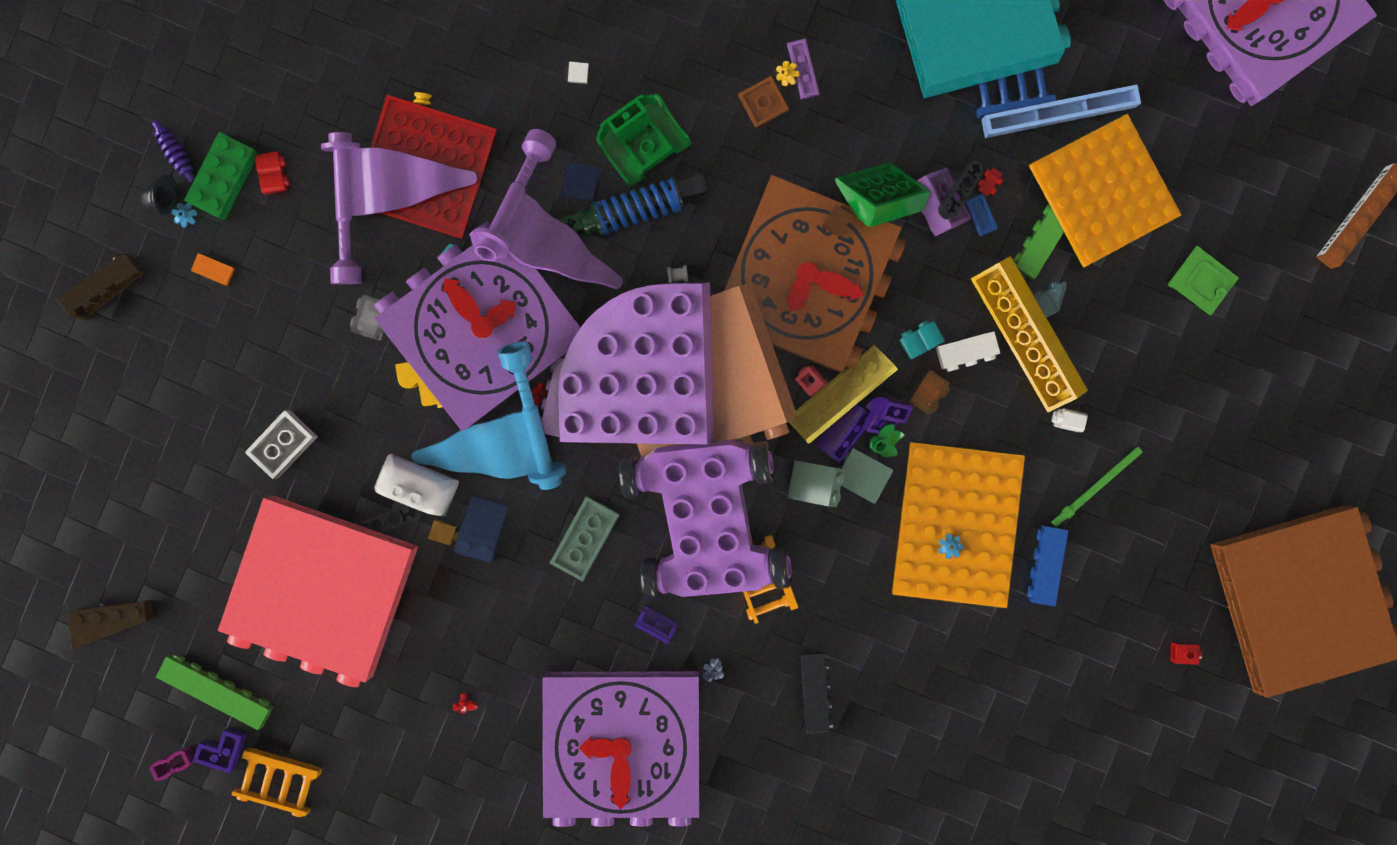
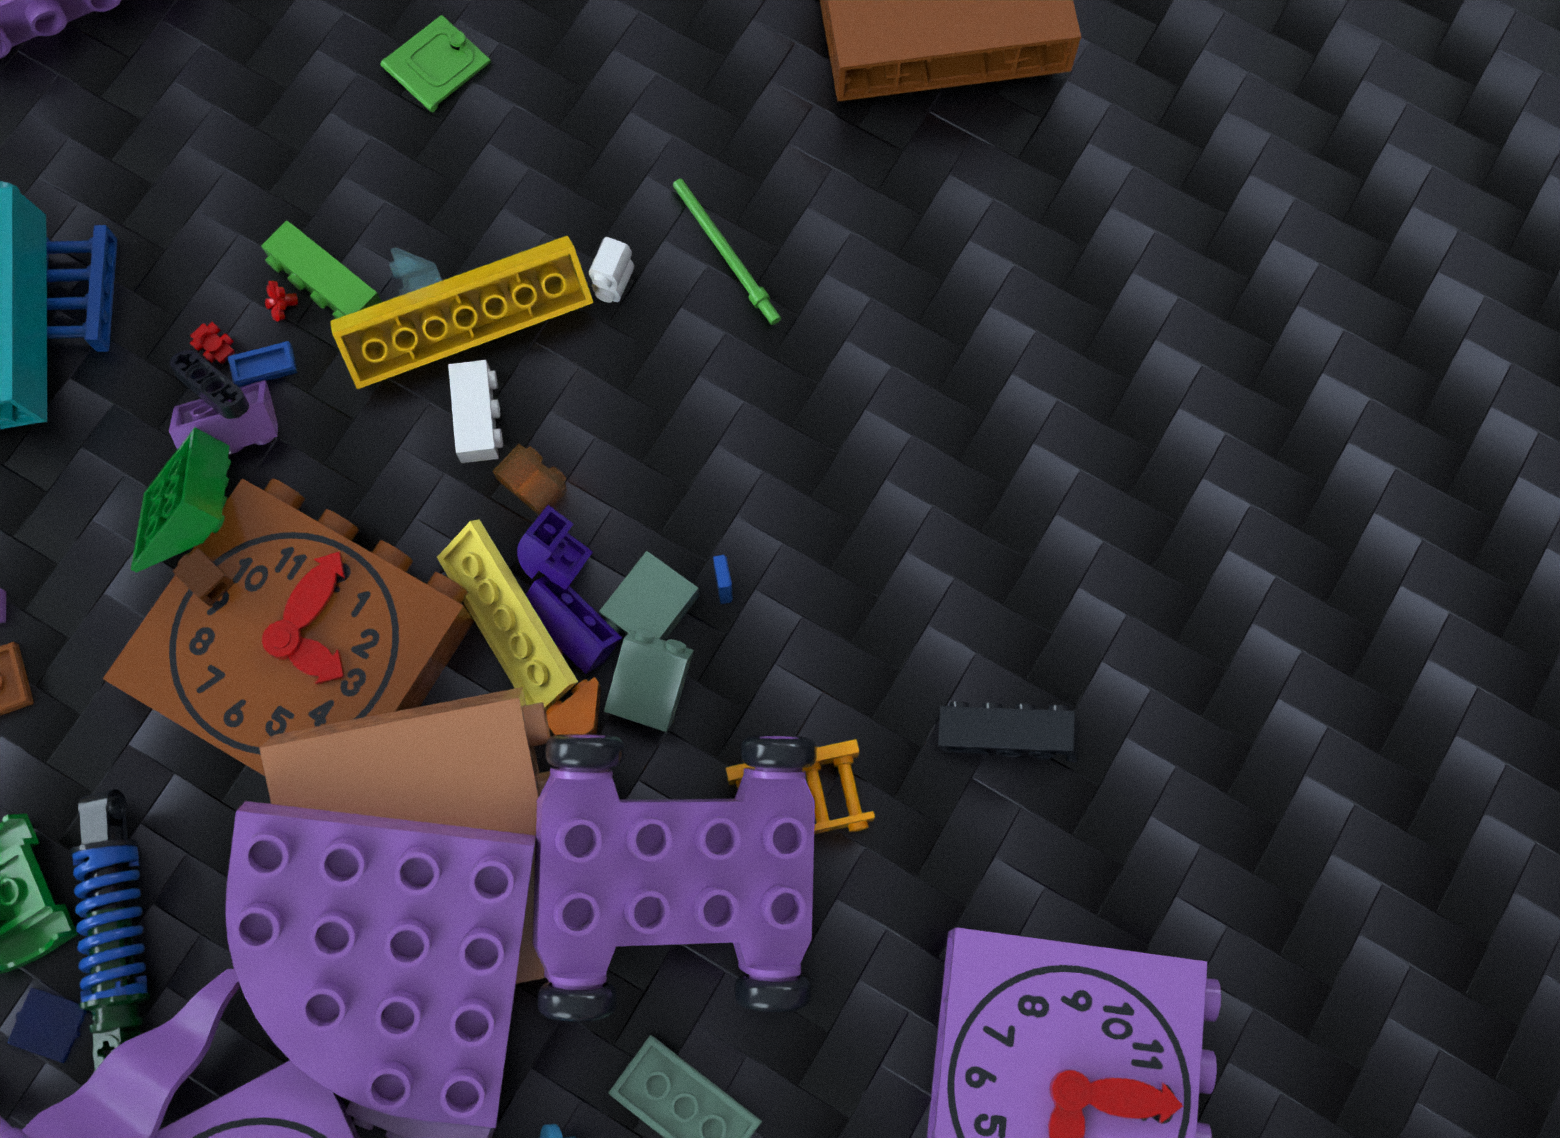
camera: 85 degrees left, 15 degrees down
dark purple hinge [634,605,678,644] -> none
sand blue plant [703,658,724,682] -> none
coral brick [795,366,829,396] -> none
green plate [869,424,905,457] -> none
light orange plate [892,442,1025,608] -> none
teal brick [899,320,945,360] -> none
dark azure plant [938,534,964,559] -> none
light blue brick [981,85,1141,138] -> none
blue brick [1027,525,1068,606] -> none
light orange plate [1029,114,1181,268] -> none
red brick [1171,642,1202,665] -> none
none -> red plant [265,280,298,321]
none -> orange slope [546,677,601,735]
none -> blue tile [713,555,733,604]

